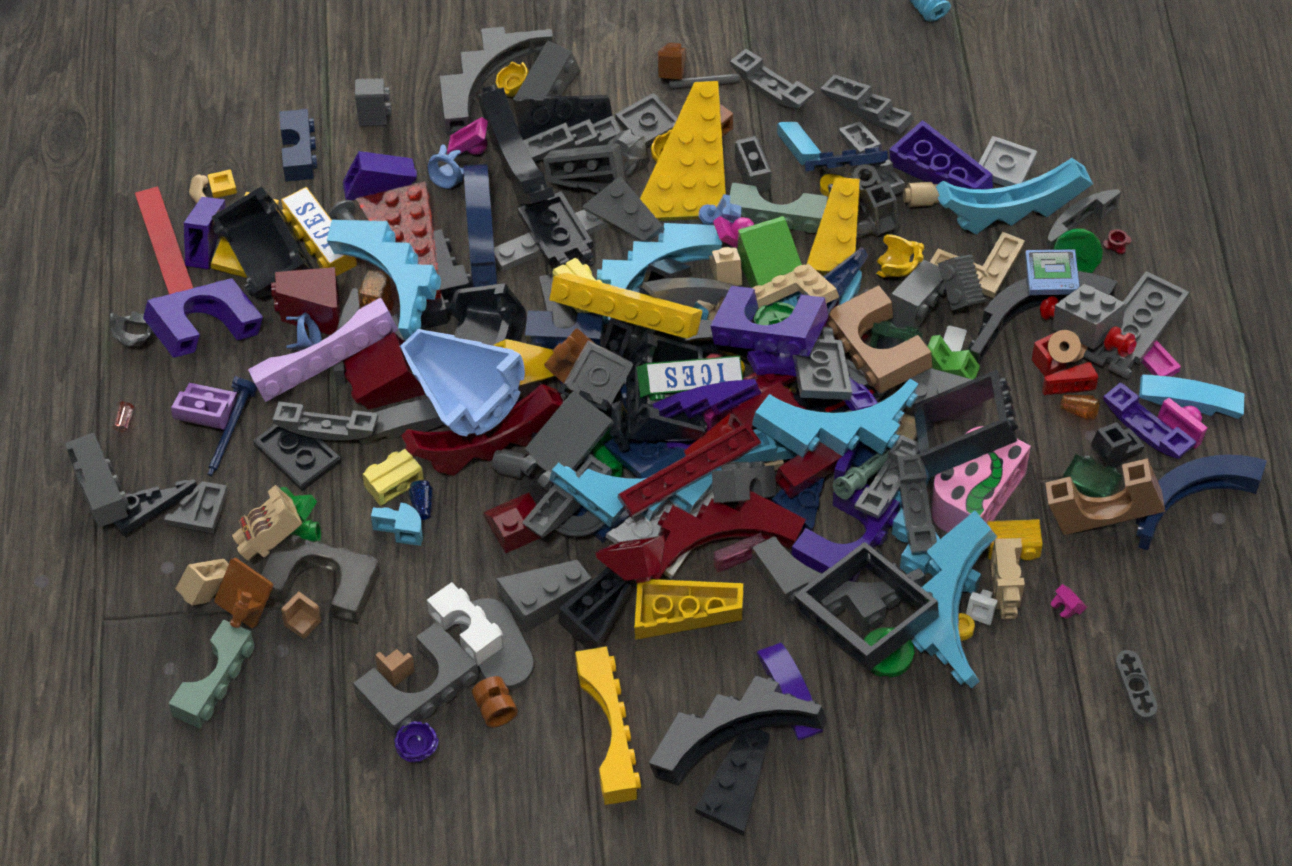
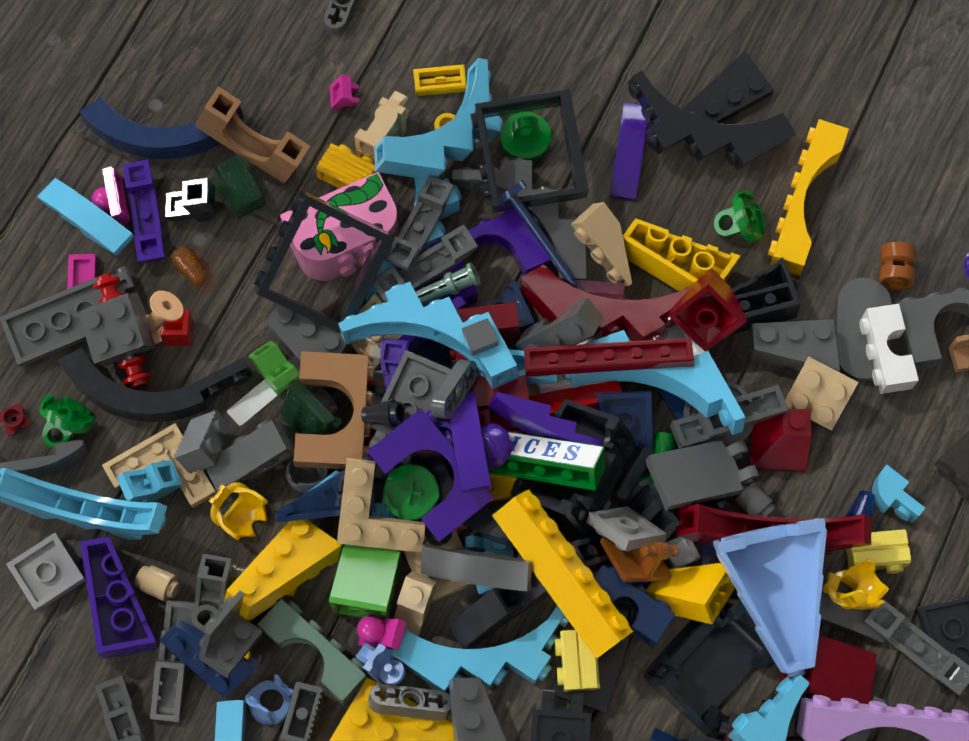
camera: 150 degrees left, 15 degrees up
white tile [966,589,998,625] -> none
tile [1025,250,1079,295] -> none
red slope [1042,362,1098,395] -> none
none -> medium azure brick [117,460,183,503]
none -> dark grey bracket [198,591,263,678]
none -> medium blue piece [245,675,294,725]
none -> black cone [361,399,405,427]
none -> dark grey beam [367,684,451,721]
none -> yellow tile [413,65,467,96]
none -> dark grey beam [431,360,477,419]
none -> dark purple slope [450,391,492,493]
none -> dark grey tile [462,318,499,356]
none -> dark purple hair [481,423,513,470]
none -> dark blue piece [499,180,577,287]
none -> tan slope [571,202,632,286]
none -> green tile [714,190,766,243]
none -> tan plate [785,356,858,431]
none -> yellow helmet [822,559,889,610]

